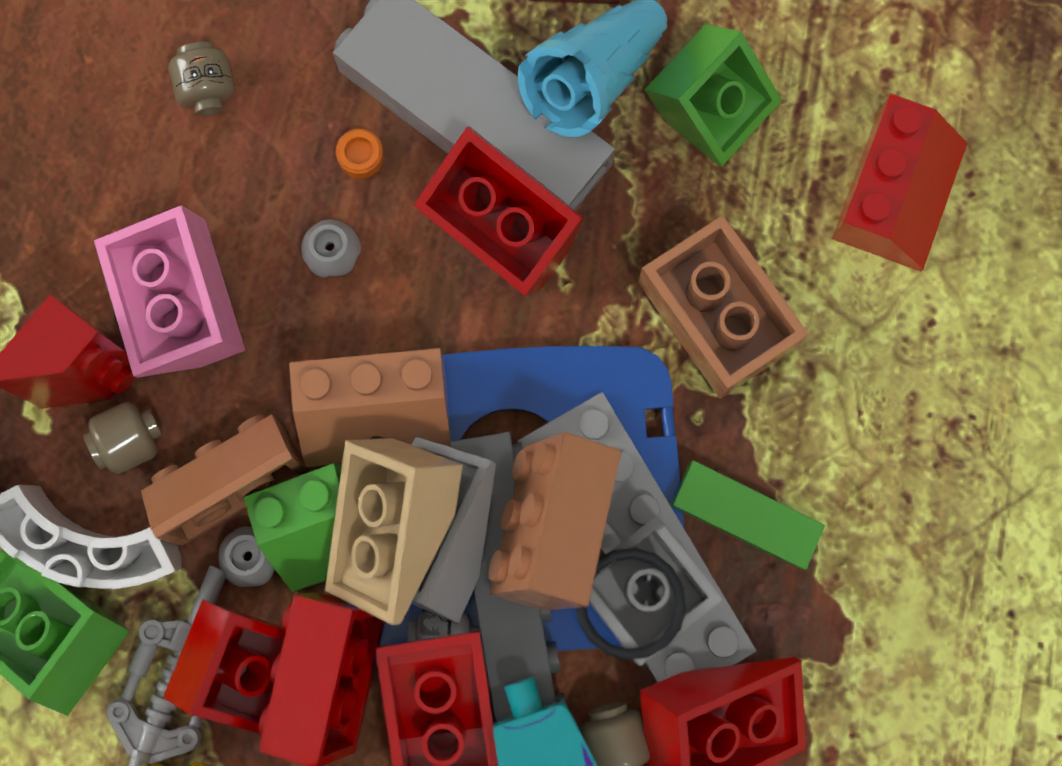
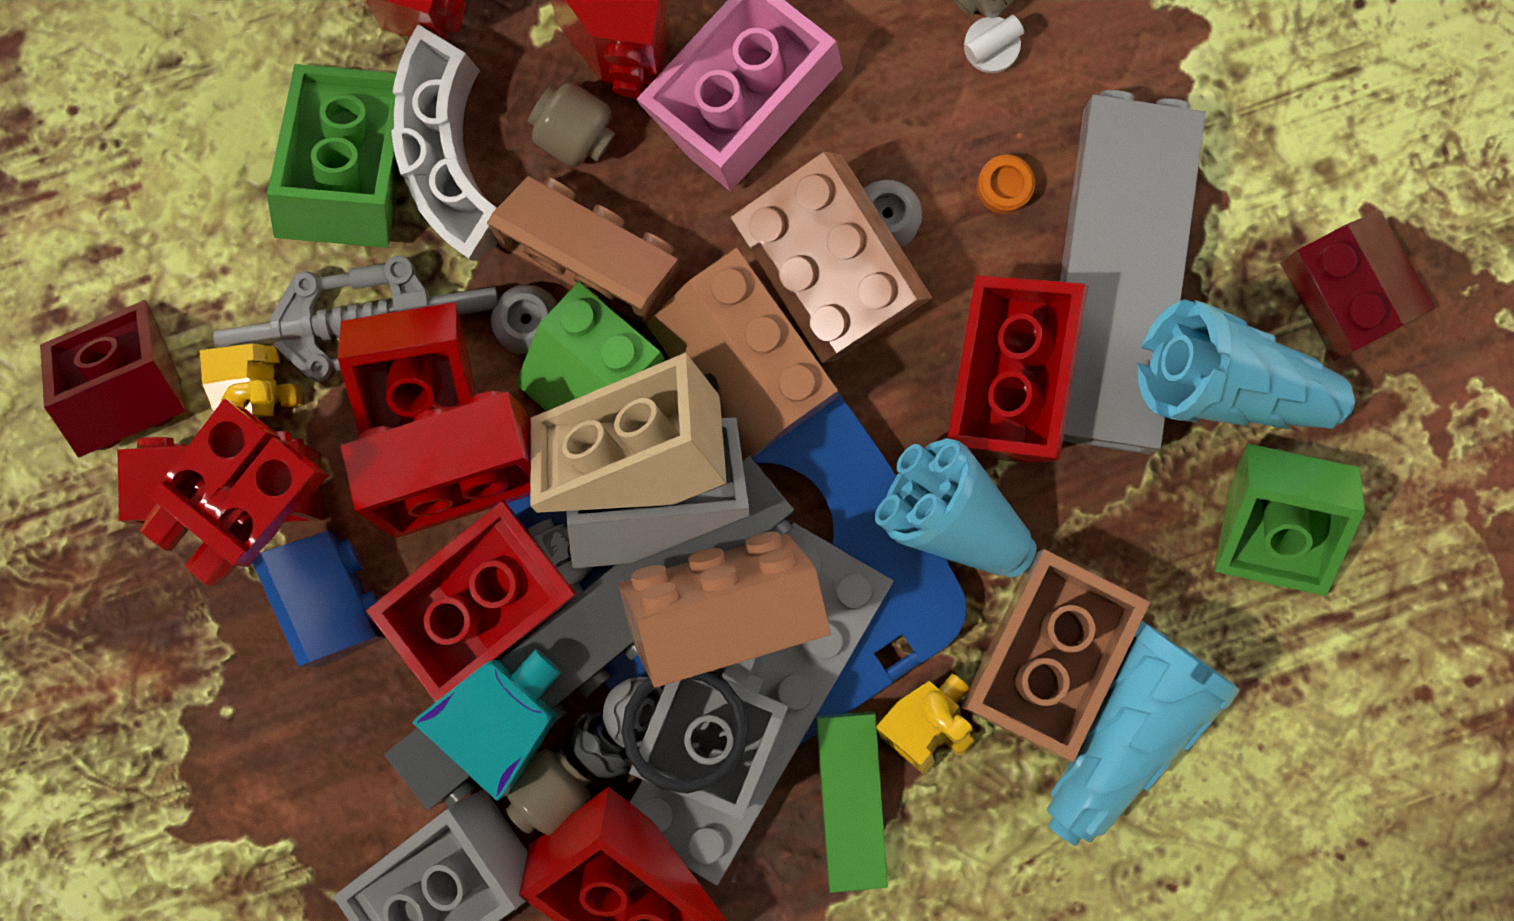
camera: 55 degrees right, 5 degrees up
red slope [832,93,967,272] -> none
none -> dark grey plate [570,711,632,778]
none -> light grey plate [603,676,663,748]
none -> nougat brick [731,152,932,363]
none -> medium azure cone [875,438,1037,578]
none -> yellow piece [876,673,975,775]
none -> white plate [964,15,1024,73]
none -> medium azure cone [1046,621,1241,846]

